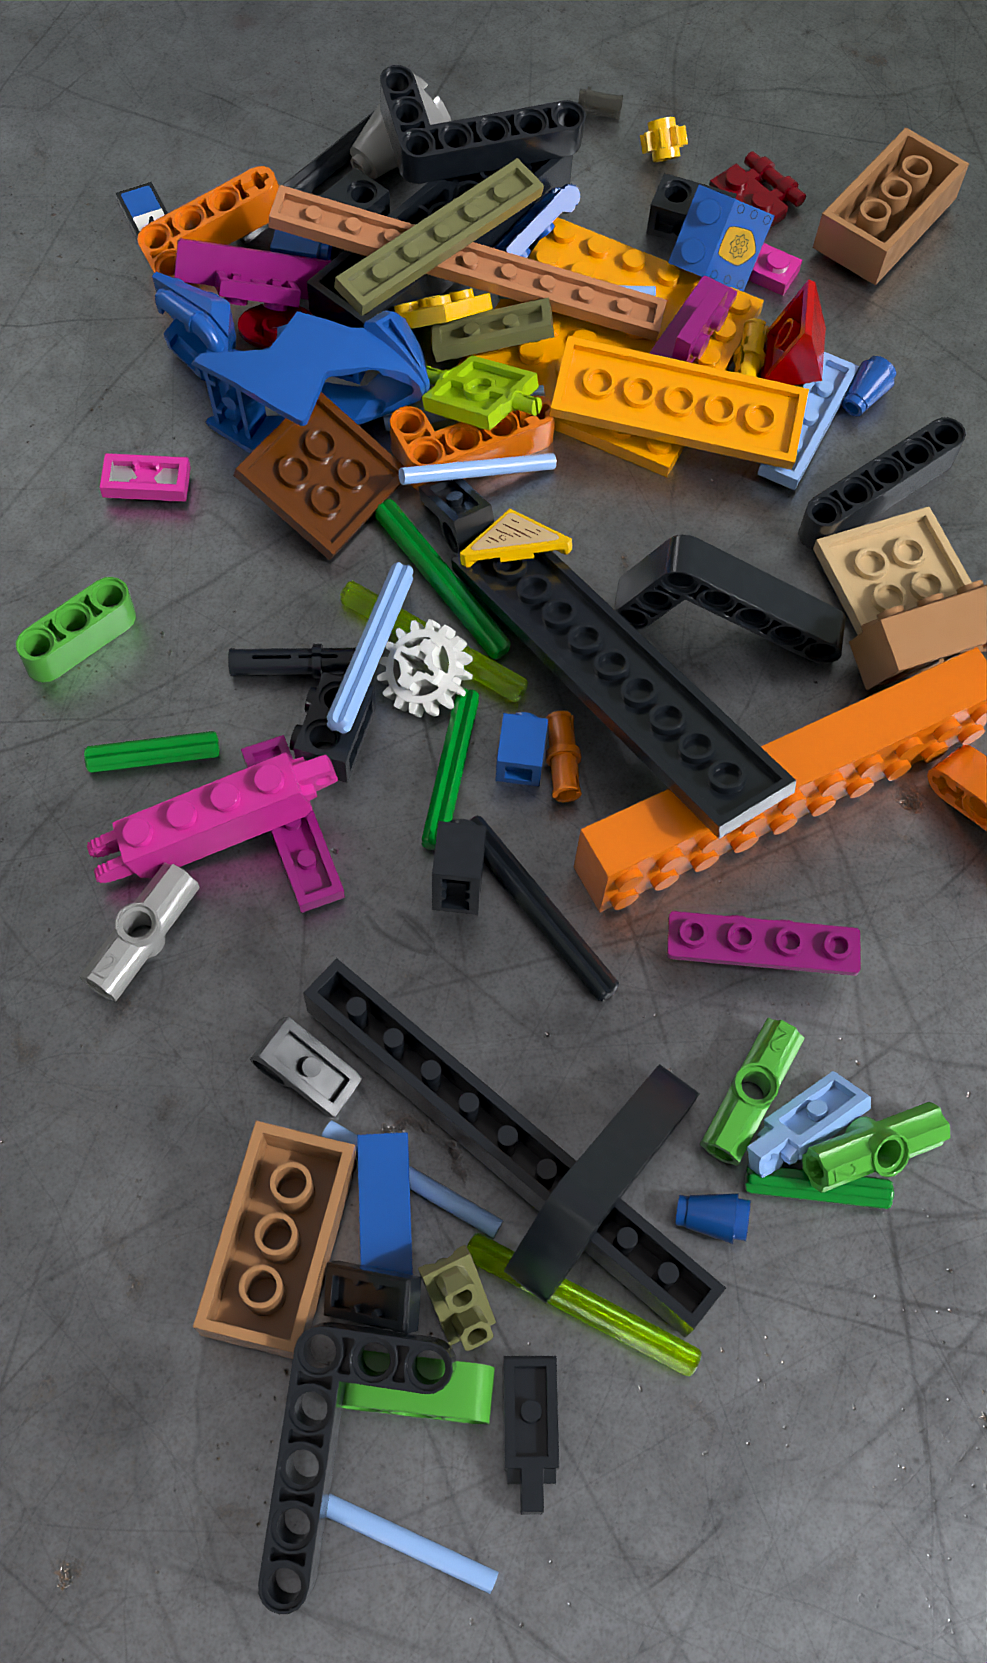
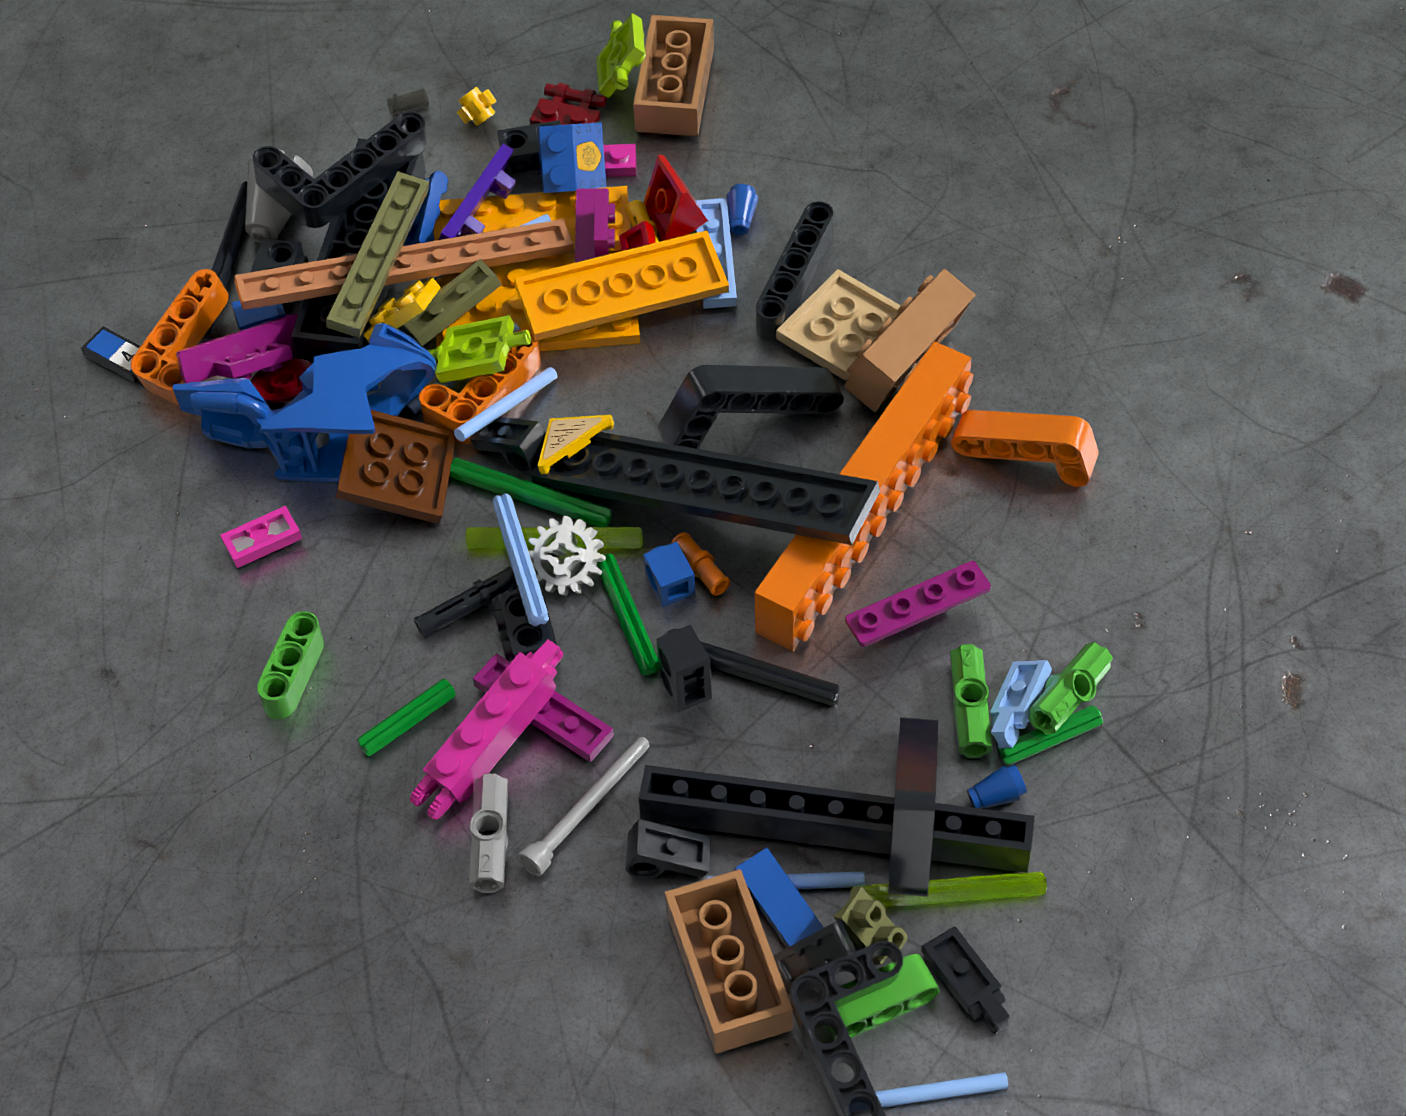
camera: 25 degrees left, 10 degrees down
none -> dark purple hinge [438,143,516,240]
none -> light grey piece [517,737,649,877]
none -> lime plate [596,13,646,98]
none -> red plate [619,220,656,251]

